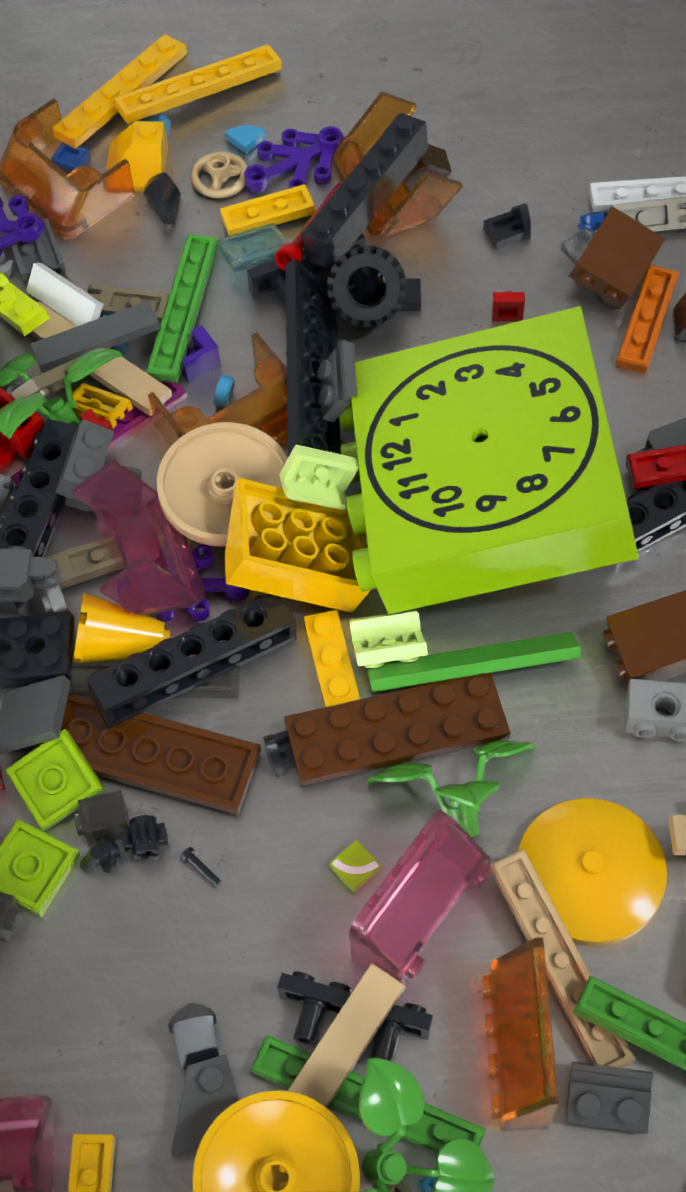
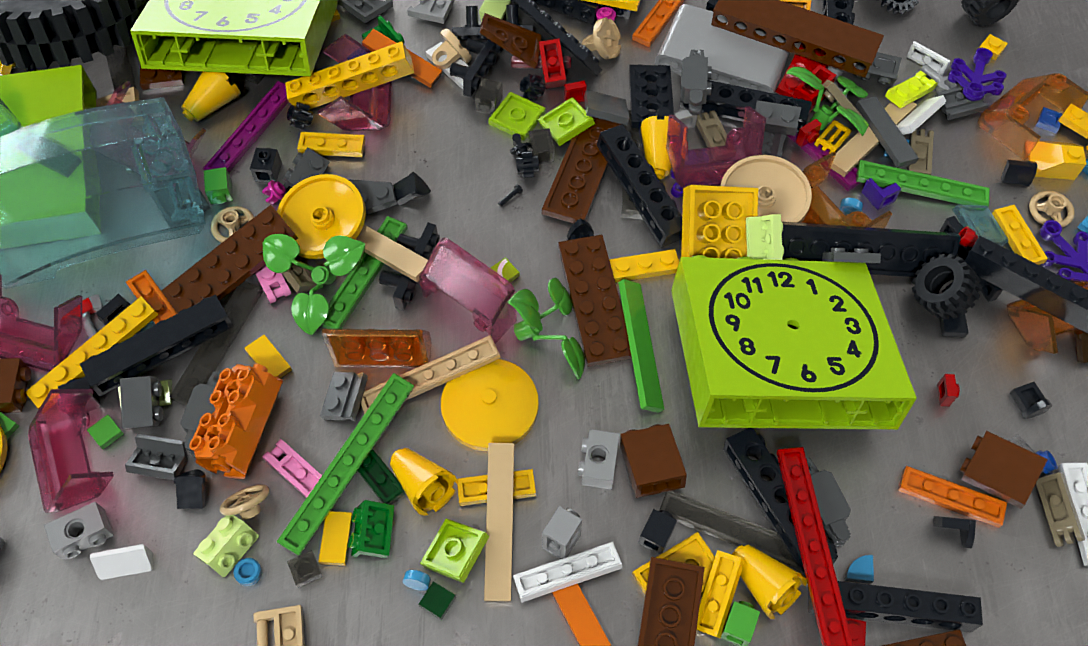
camera: 90 degrees right, 0 degrees up
yellowish green bracket [349,609,428,668] -> none

